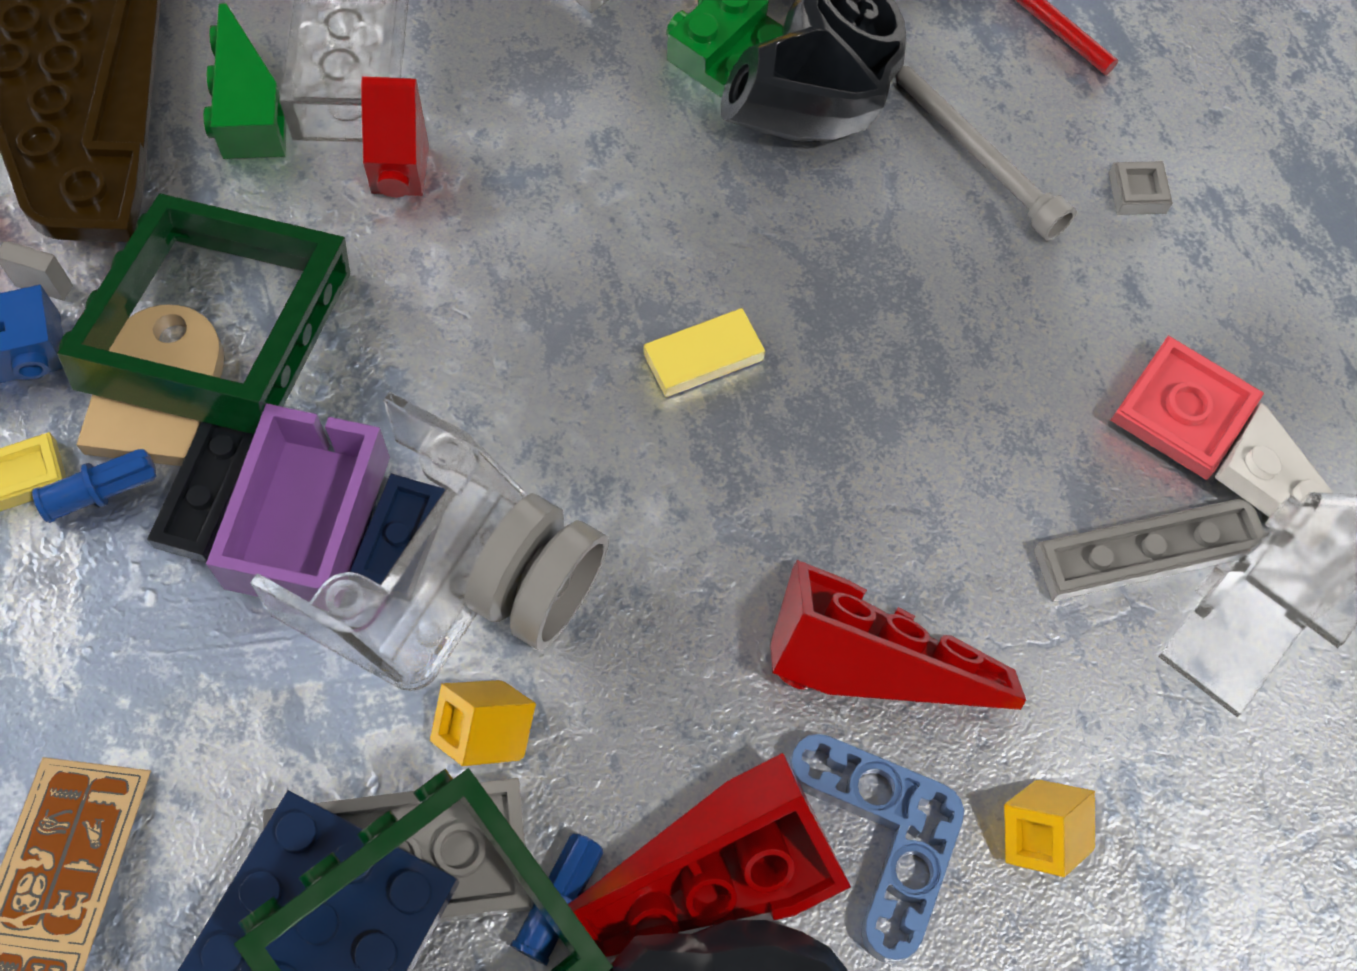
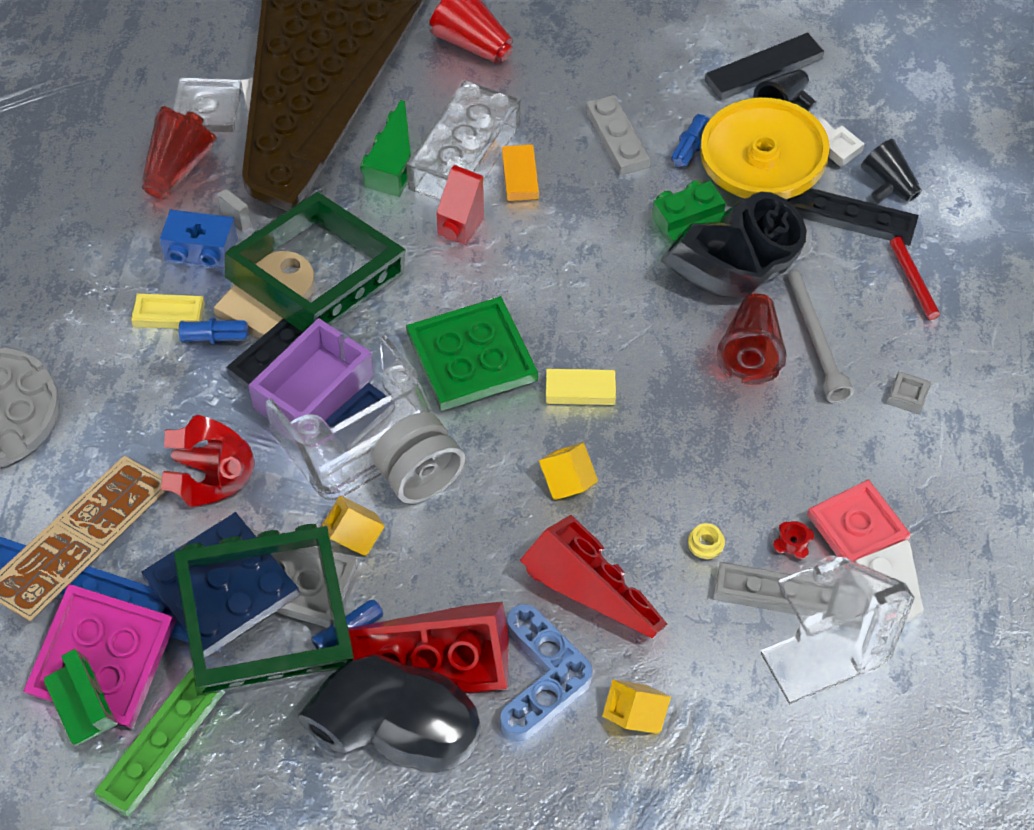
camera: 30 degrees right, 10 degrees down
none -> red piece [161,415,255,507]
none -> green plate [406,296,538,411]
none -> light orange tile [502,144,539,201]
none -> yellow panel [539,442,598,500]
none -> light yellow plate [688,523,725,559]
none -> clear red cone [716,293,787,385]
none -> red plate [773,521,814,559]

